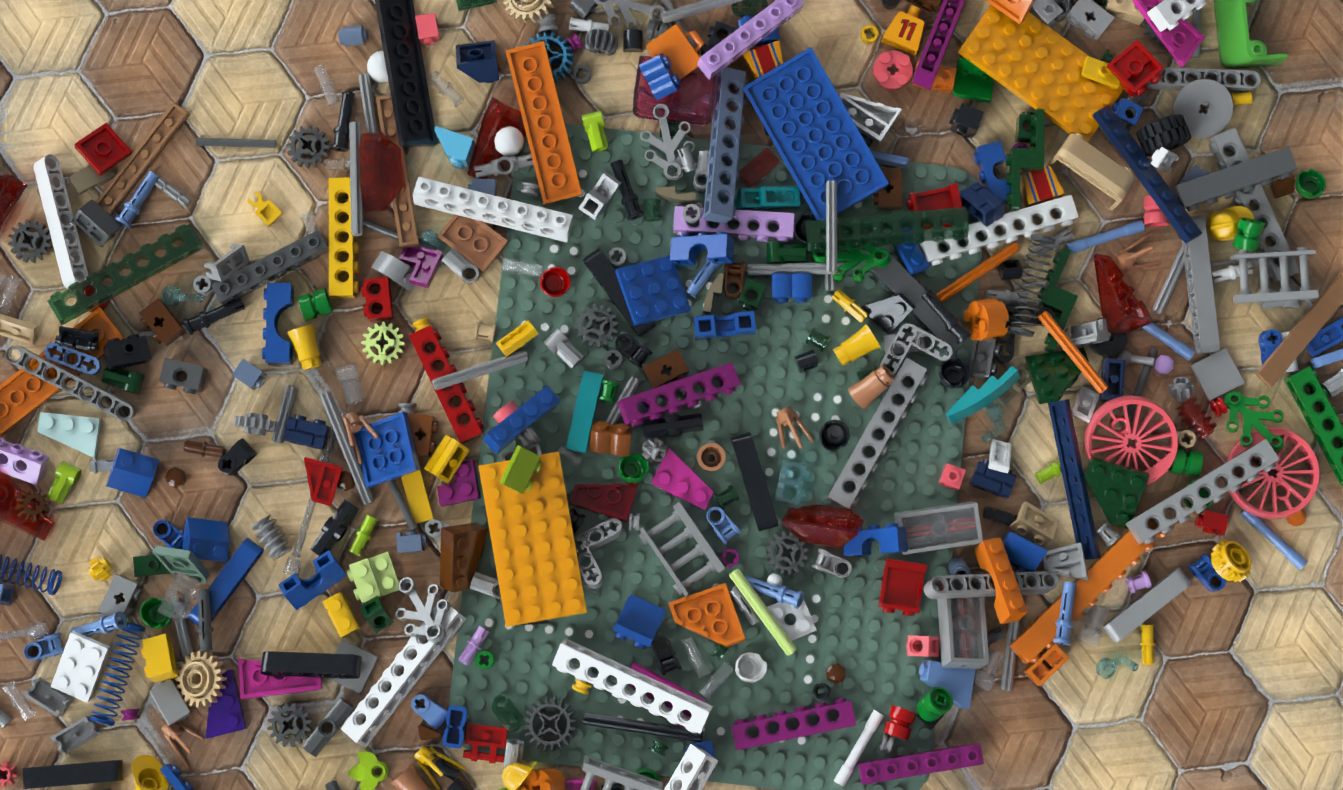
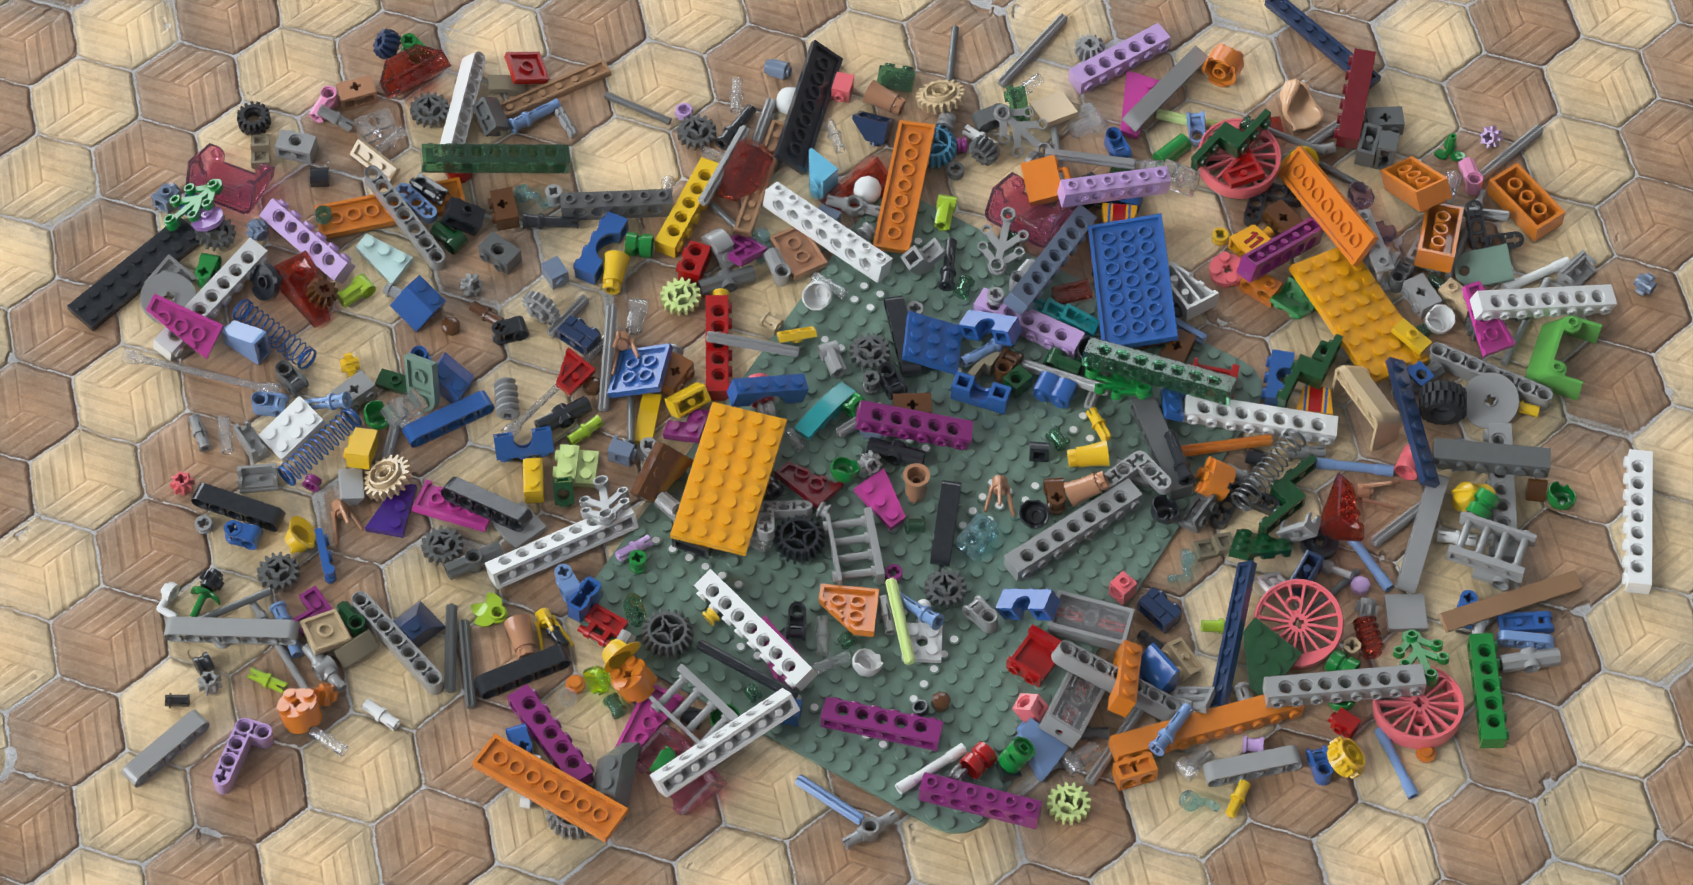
camera: 25 degrees right, 25 degrees down
dark grey pin [197,589,214,651] -> none
light grey hinge [204,244,250,282] -> none
yellow plate [247,192,283,227] -> none
reddish brown slope [418,724,442,740] -> none
lime slope [500,445,543,494] -> none
red hair [540,267,571,297] -> none
dark orange brick [589,421,633,456] -> none
blue bracket [613,595,665,649] -> none
black brick [623,29,643,52] -> none
blue brick [639,53,681,101] -> none
dark tan slope [655,186,696,204] -> none
light grey pin [677,146,697,172] -> none
medium blue piece [706,507,741,545] -> none
clear red wedge [781,504,864,548] -> none
light grey axle [826,180,837,274] -> none
wing [862,293,916,335] -> none
teal slope [946,366,1020,424] -> none
black brick [949,104,984,139] -> none
dark blue brick [960,182,1005,227] -> none
white plate [988,439,1012,473] -> none
orange axle [1038,311,1108,394] -> none
red plate [1107,40,1164,98] -> none
white hinge [1151,147,1179,172] -> none
red bush [1210,397,1228,417] -> none
none -> dark grey piece [275,360,309,397]
none -> light grey gear [459,273,484,297]
none -> lavender tile [675,103,693,121]
none -> dark grey piece [698,265,756,296]
none -> black gear [773,514,826,565]
none -> white hair [802,281,833,310]
none -> nougat plant [863,80,906,115]
none -> reddish brown piece [1043,477,1066,515]
none -> yellowish green gear [1047,782,1091,825]
none -> white hair [1425,304,1455,335]

